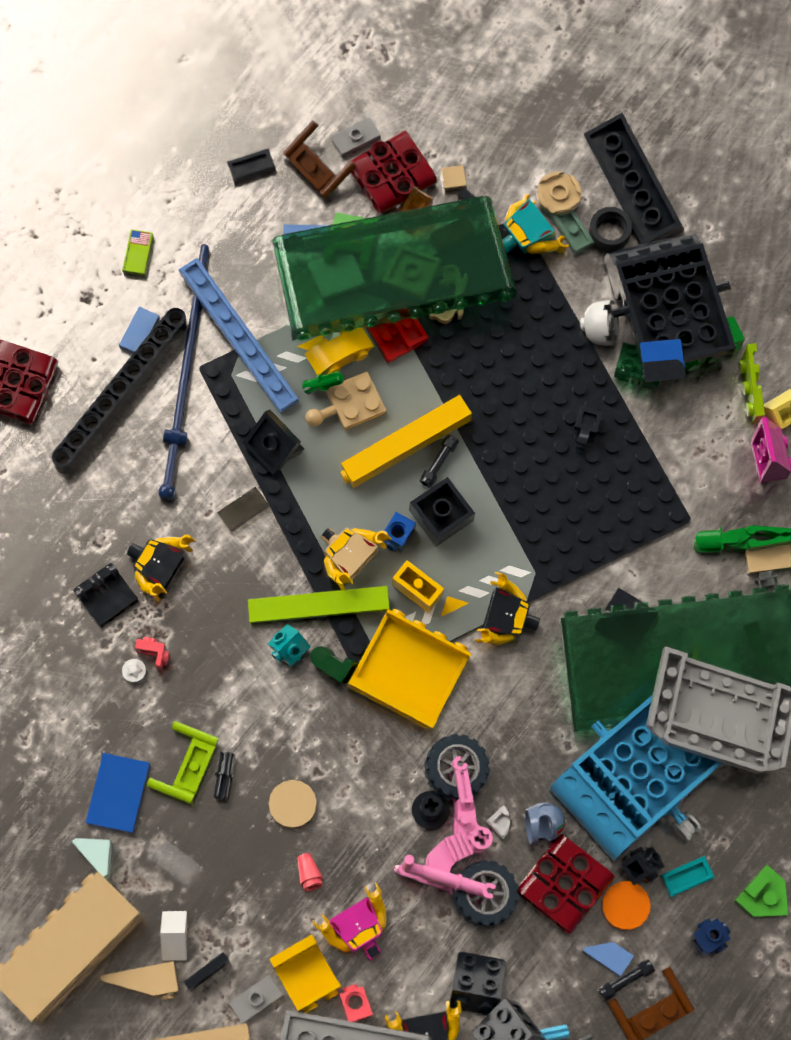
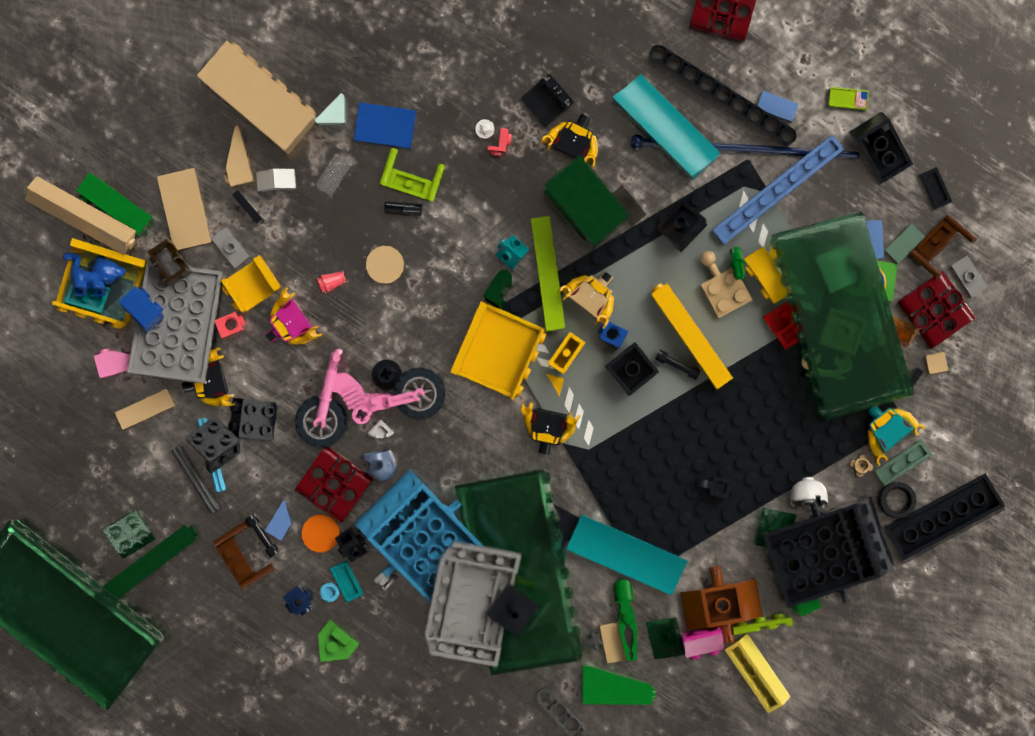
camera: 90 degrees right, 15 degrees up
tan tile [536,171,581,215] -> none
sticker [640,339,686,382] -> none
none -> medium azure tile [320,583,340,602]
none -> black tile [485,582,540,637]
none -> dark green piece [543,155,630,251]
none -> teal arch [566,514,688,595]
none -> teal arch [612,74,721,181]
none -> clear green slope [646,615,685,659]
none -> dark orange slope [680,566,763,644]
none -> black slope [849,112,913,184]
none -> tan plate [850,454,873,477]
none -> sand green tile [884,223,925,264]

